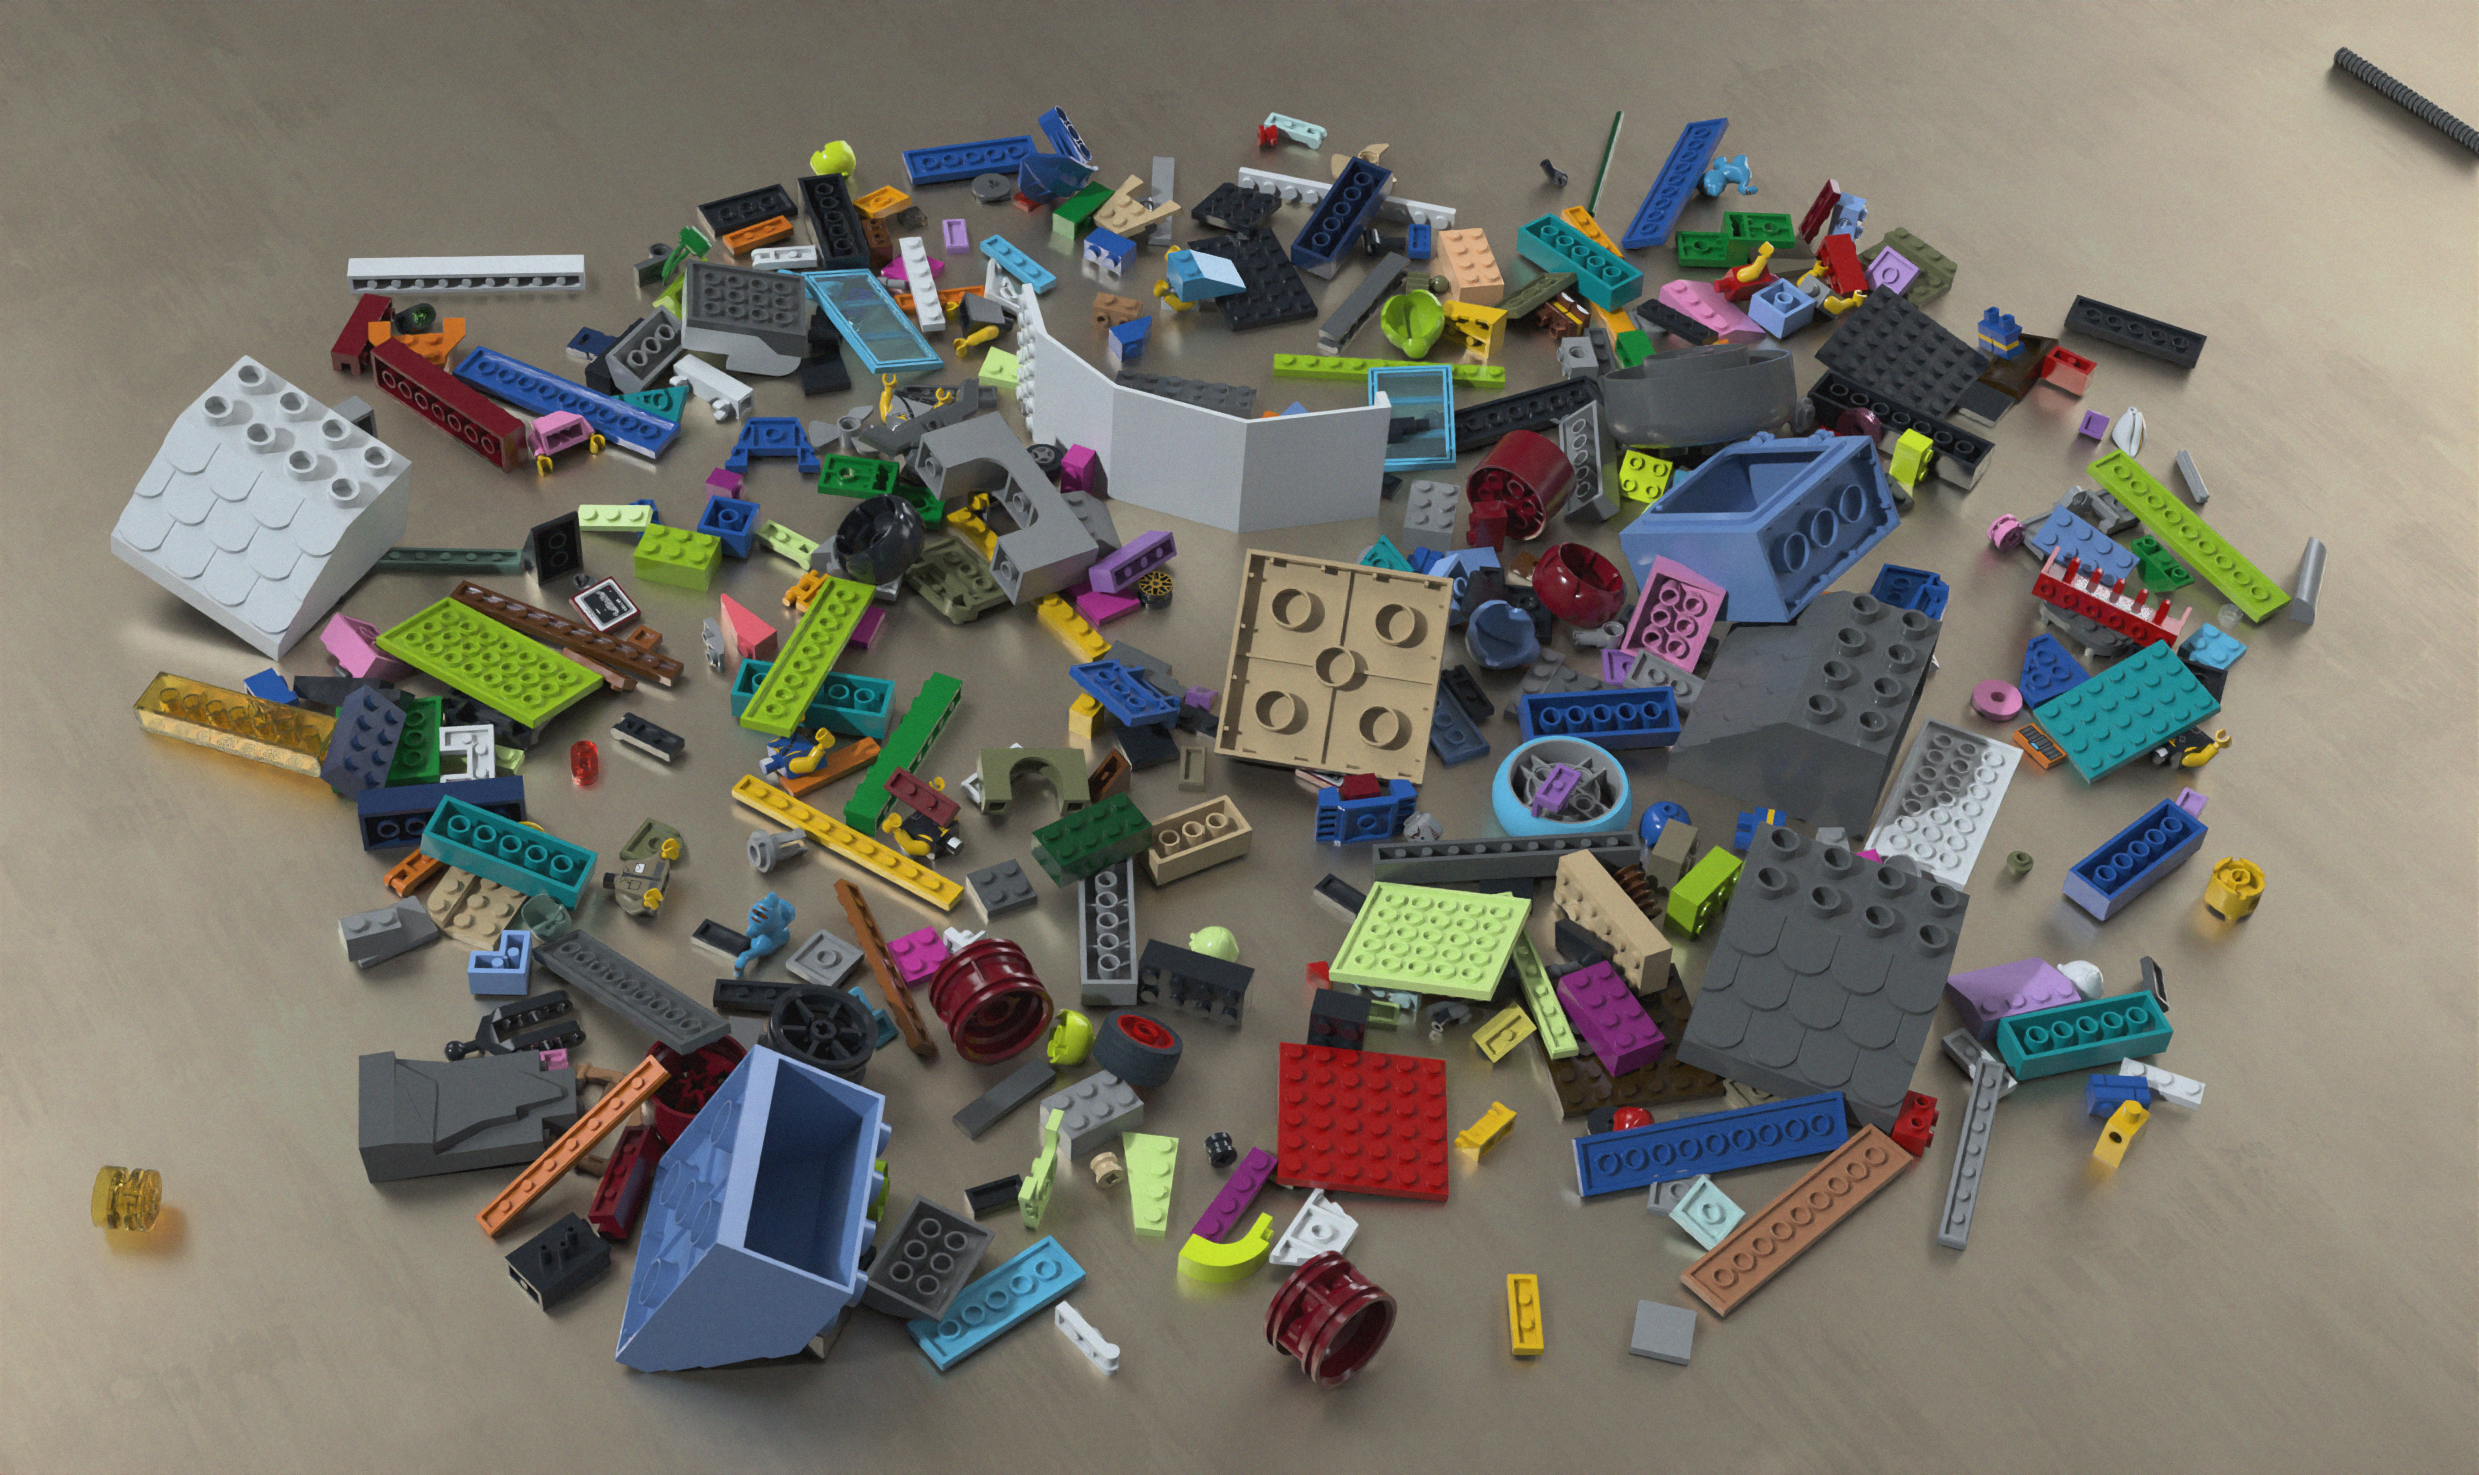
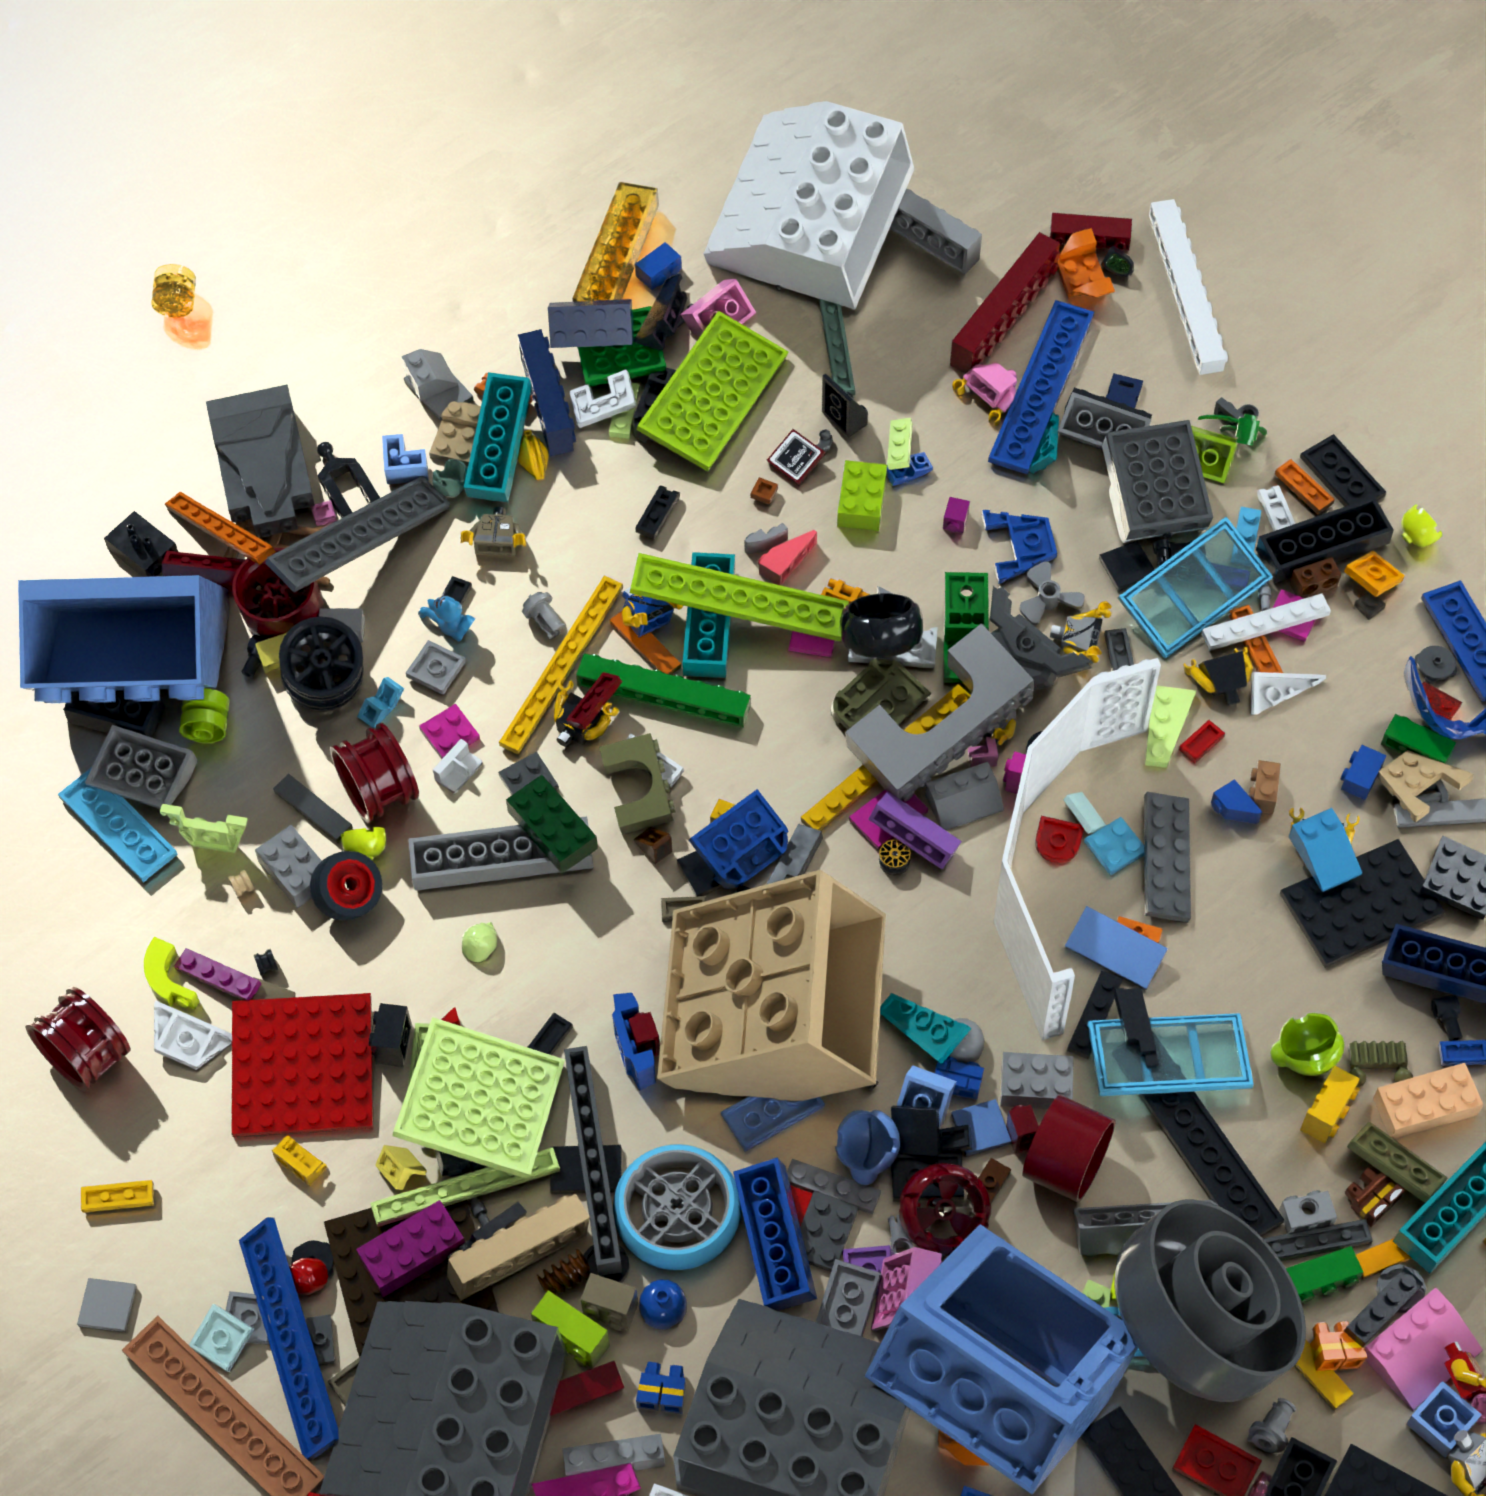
camera: 90 degrees right, 15 degrees up
reddish brown plate [450,580,684,687] -> none
dark orange plate [561,647,638,692] -> none
clear red plate [570,741,599,786] -> none
olive tile [619,818,684,868] -> none
white brick [669,354,755,420] -> none
blue brick [697,495,761,558] -> none
black plate [713,979,809,1011] -> none
yellowish green plate [754,519,820,570] -> none
dark orange plate [834,878,937,1057] -> none
lavender tile [942,219,969,254] -> none
black tile [964,1174,1023,1218] -> none
medium azure plate [980,234,1057,294] -> none
white plate [1055,1301,1120,1376] -> none
yellowish green wing [1121,1131,1179,1238] -> none
tan brick [1135,795,1252,886] -> none
black brick [1137,939,1255,1028] -> none
lime plate [1273,354,1505,389] -> none
dark grey piece [1317,251,1410,355] -> none
light grey head [1403,811,1443,842] -> none
black plate [1440,664,1495,721] -> none
medium lavender panel [1531,763,1582,818] -> none

